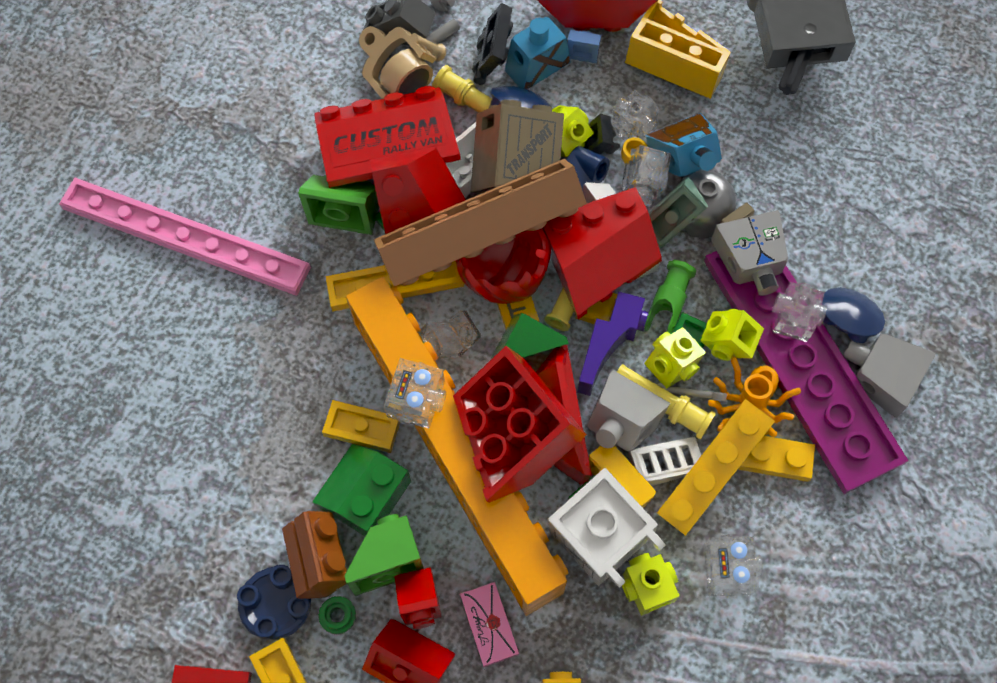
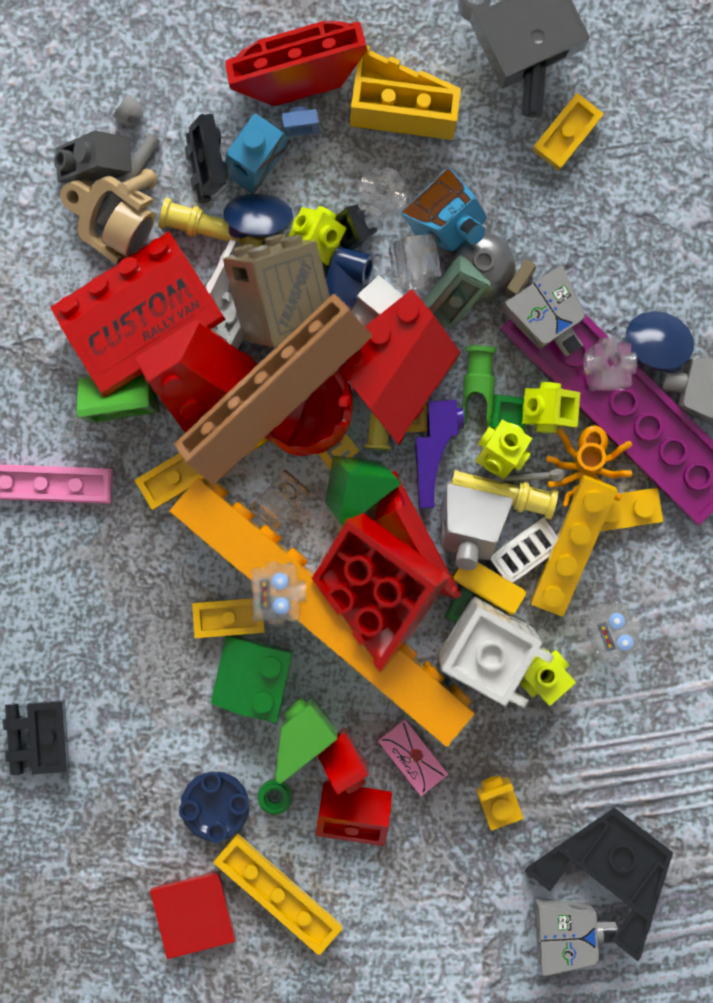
camera: 25 degrees left, 20 degrees up
dark orange brick [282,511,347,599] -> none
yellow hinge [621,138,648,167] -> none
none -> black plate [2,700,70,775]
none -> yellow plate [532,93,604,171]

